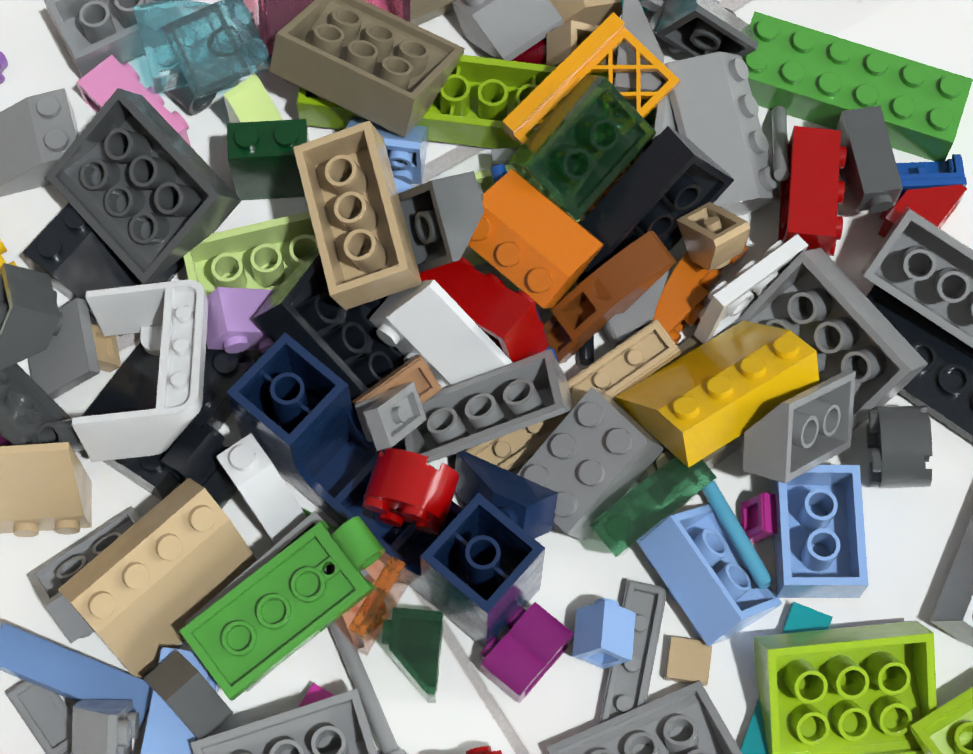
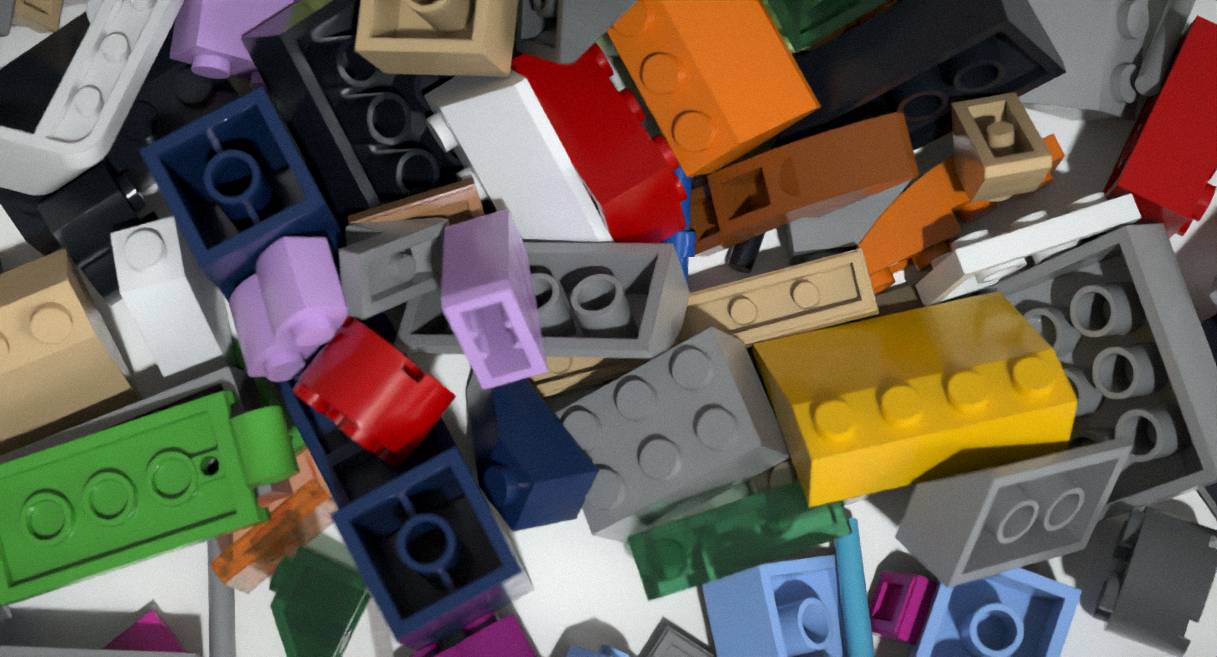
camera: 25 degrees right, 10 degrees up
none -> lavender brick [229,237,348,382]
none -> lavender slope [441,209,548,390]

